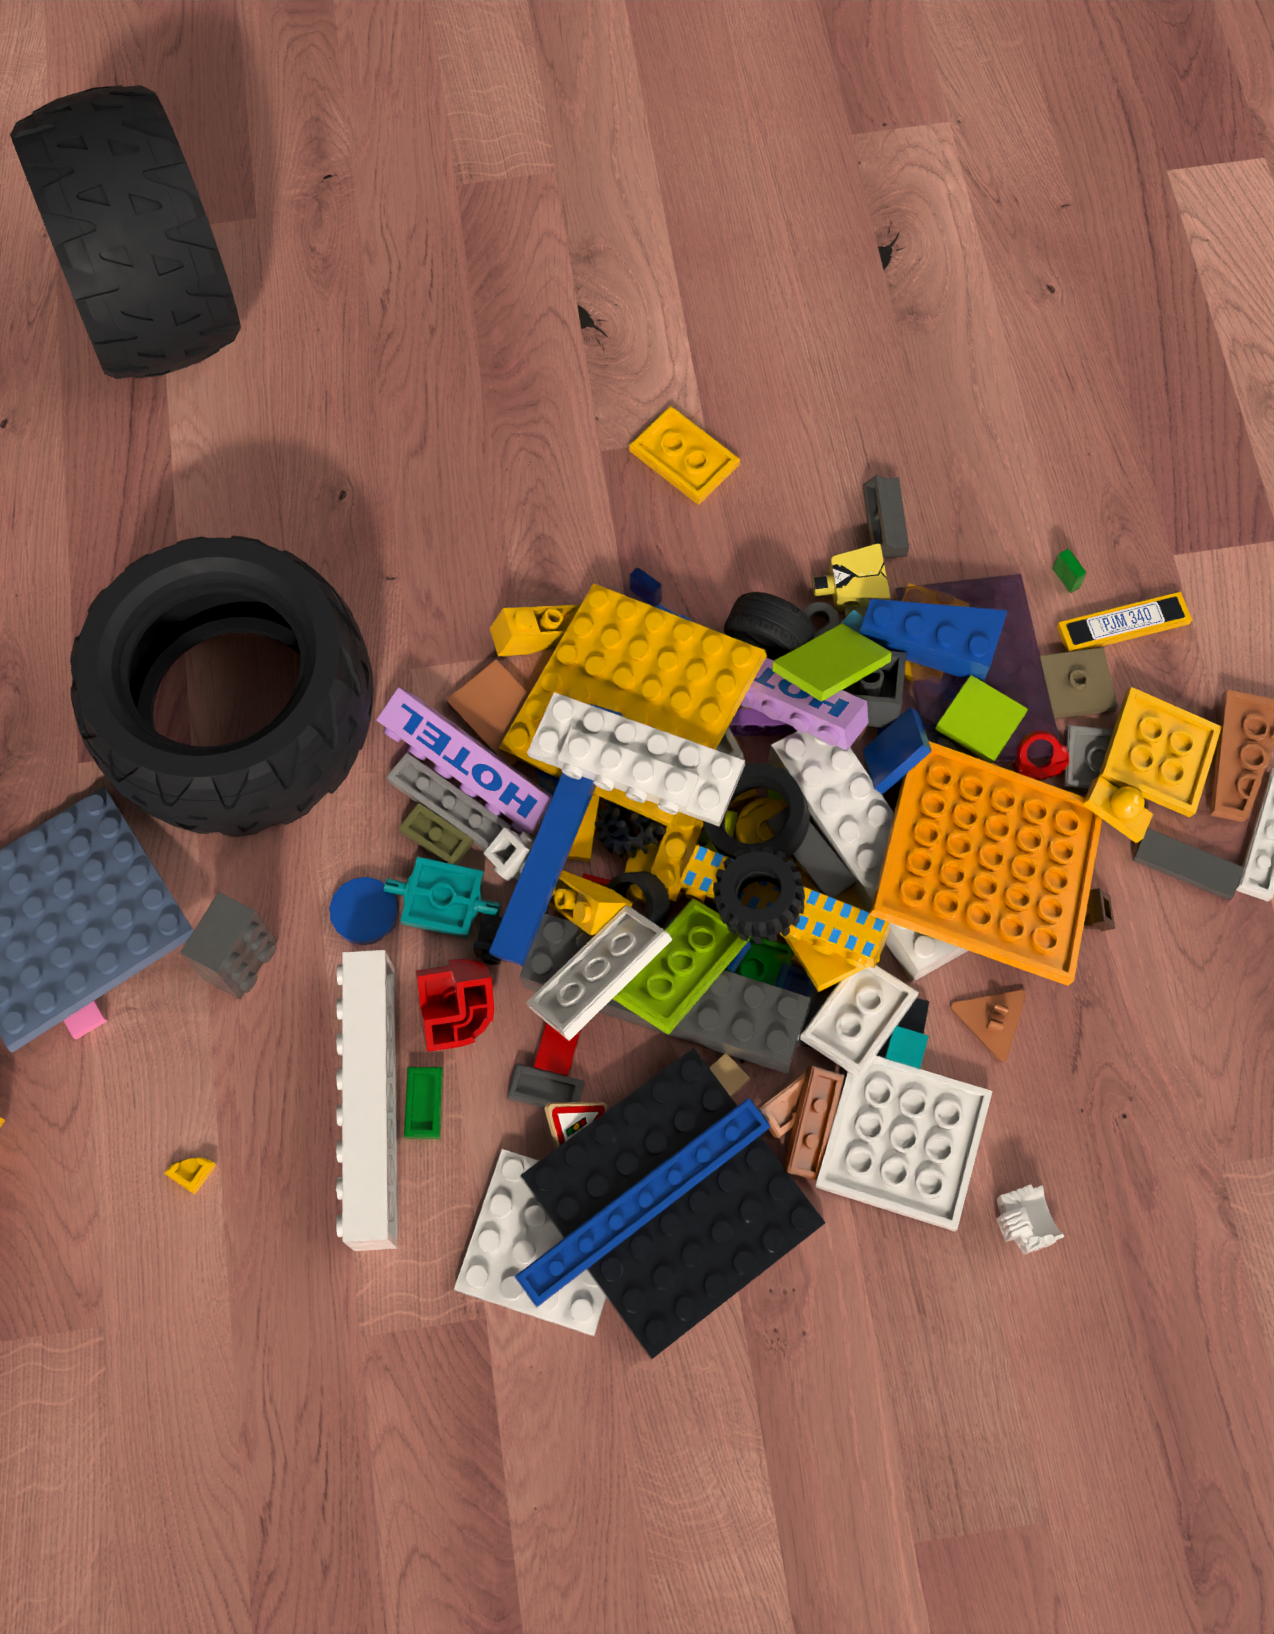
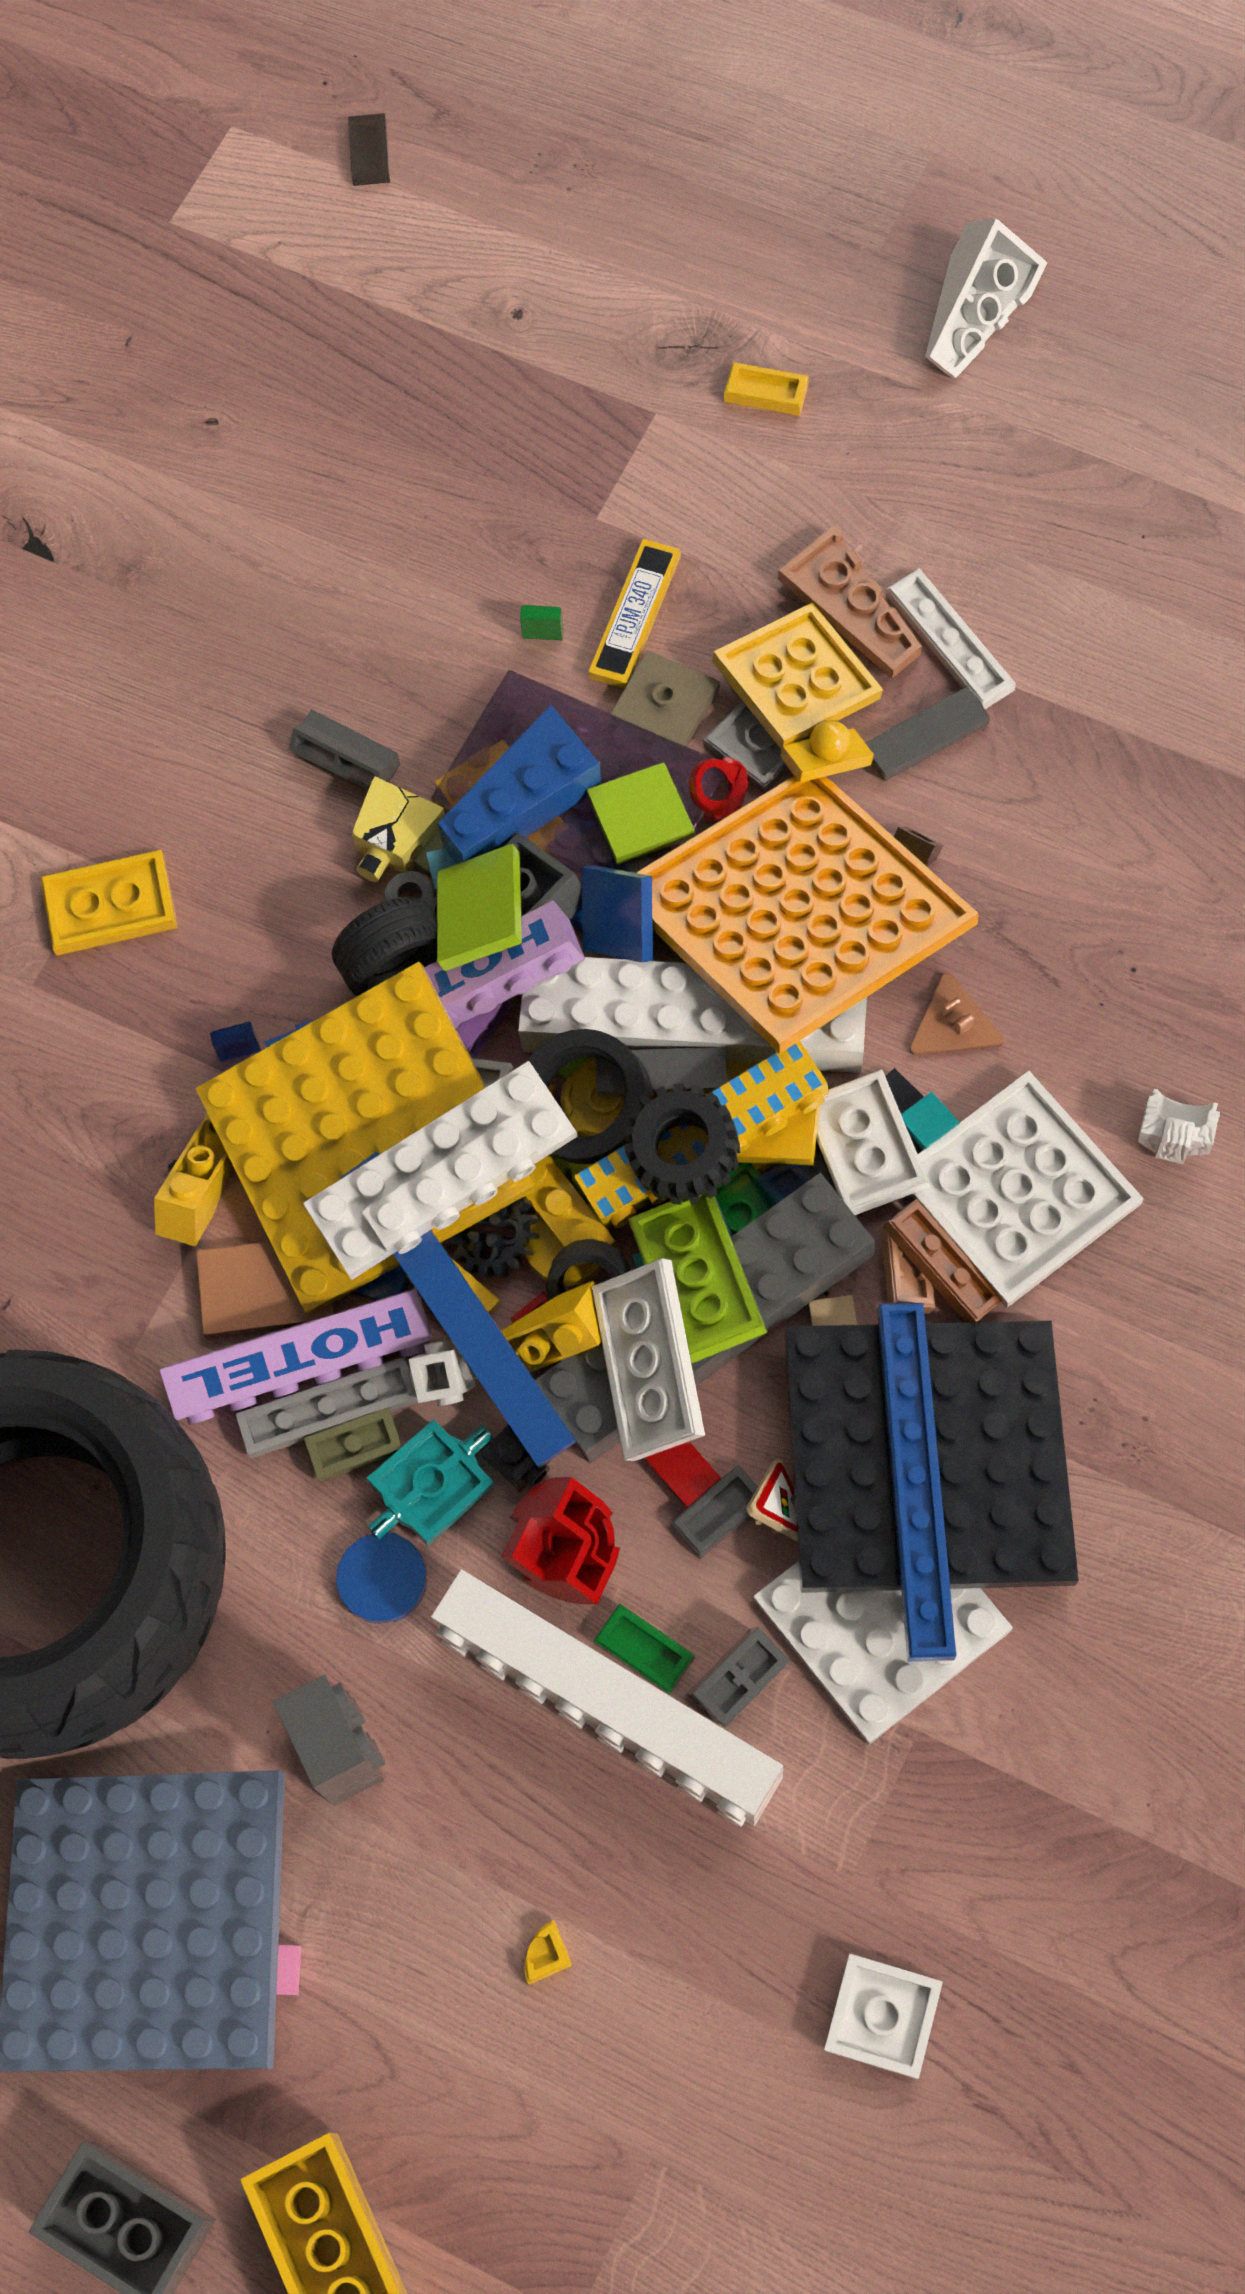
camera: 50 degrees left, 0 degrees up
none -> dark grey hinge [686,1627,791,1727]
none -> white plate [824,1953,943,2080]

